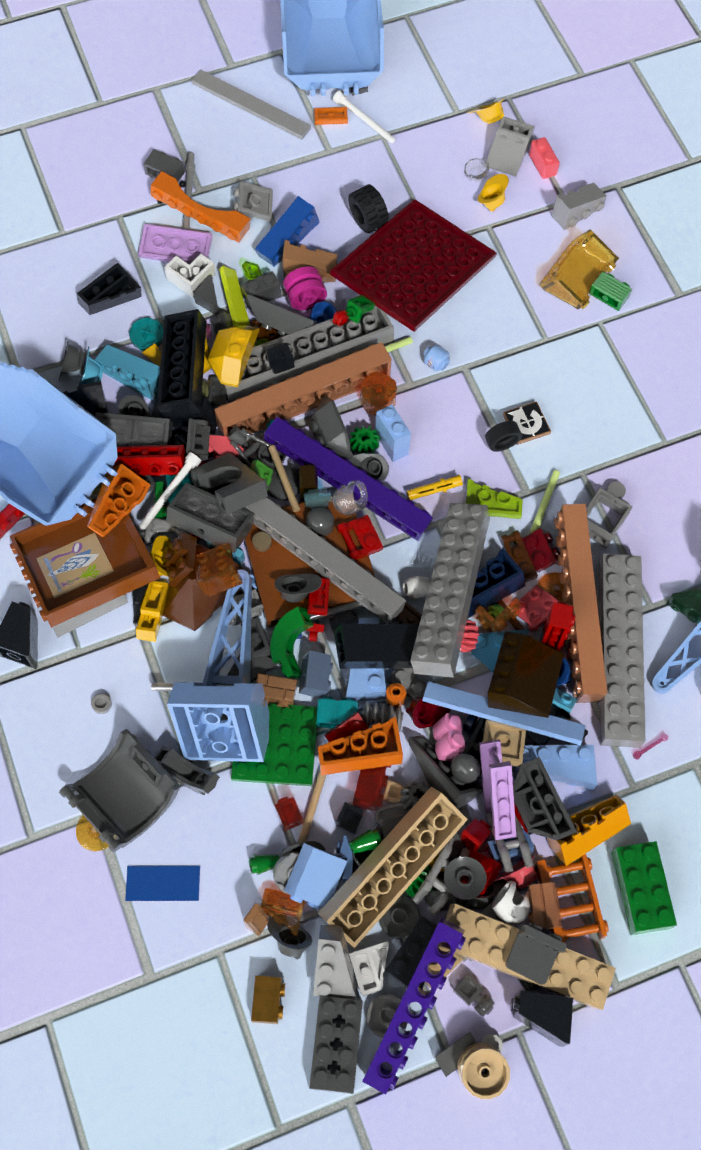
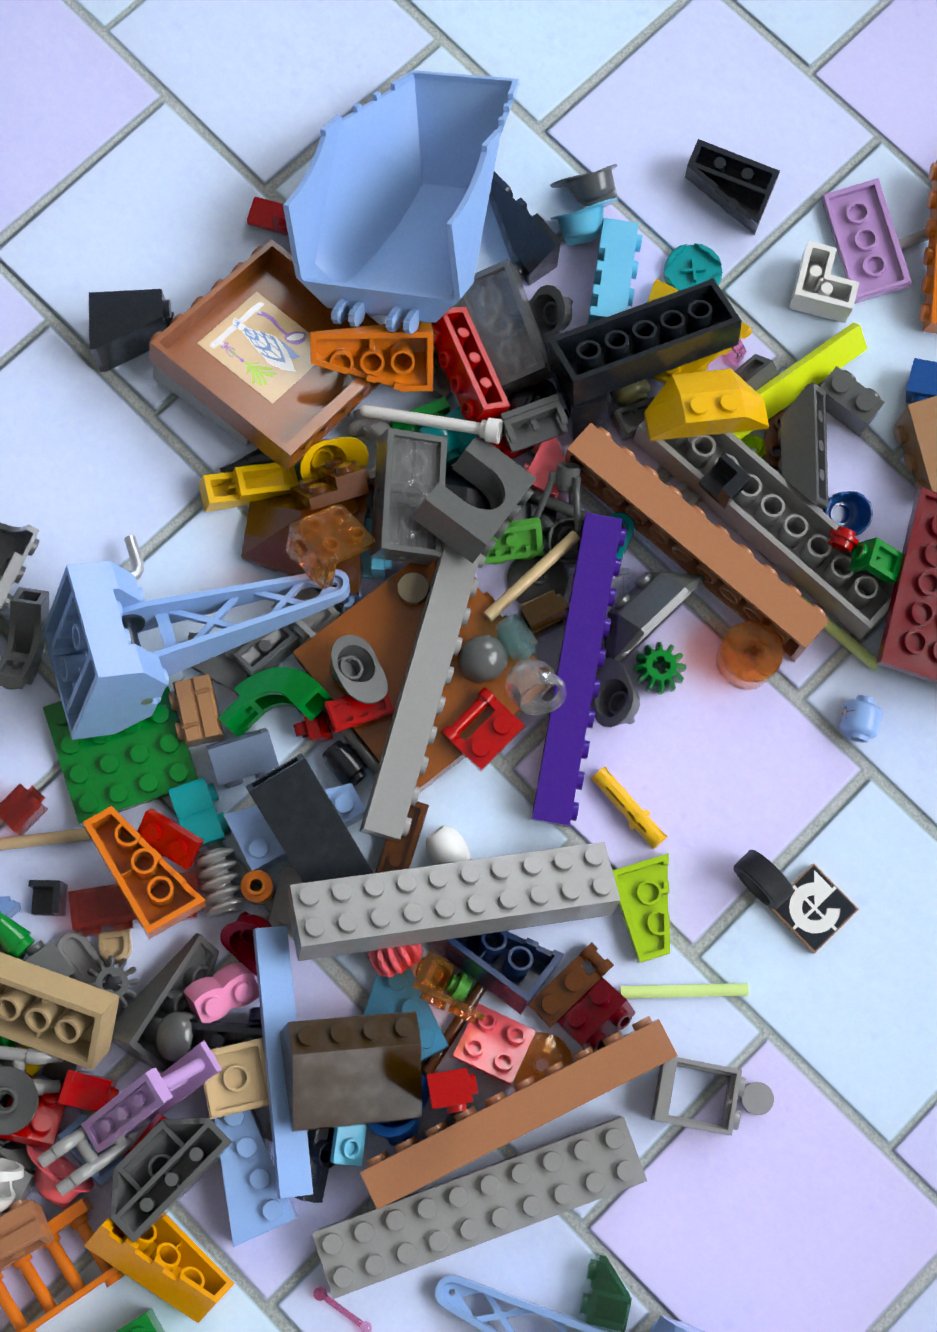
camera: 65 degrees right, 10 degrees up
light grey tile [91,693,112,714] -> none
dark grey slope [194,275,219,315] -> none
clear neon green plate [242,261,262,280] -> none
dark pink wheel [283,267,327,311] -> none
light blue brick [375,404,411,462] -> none

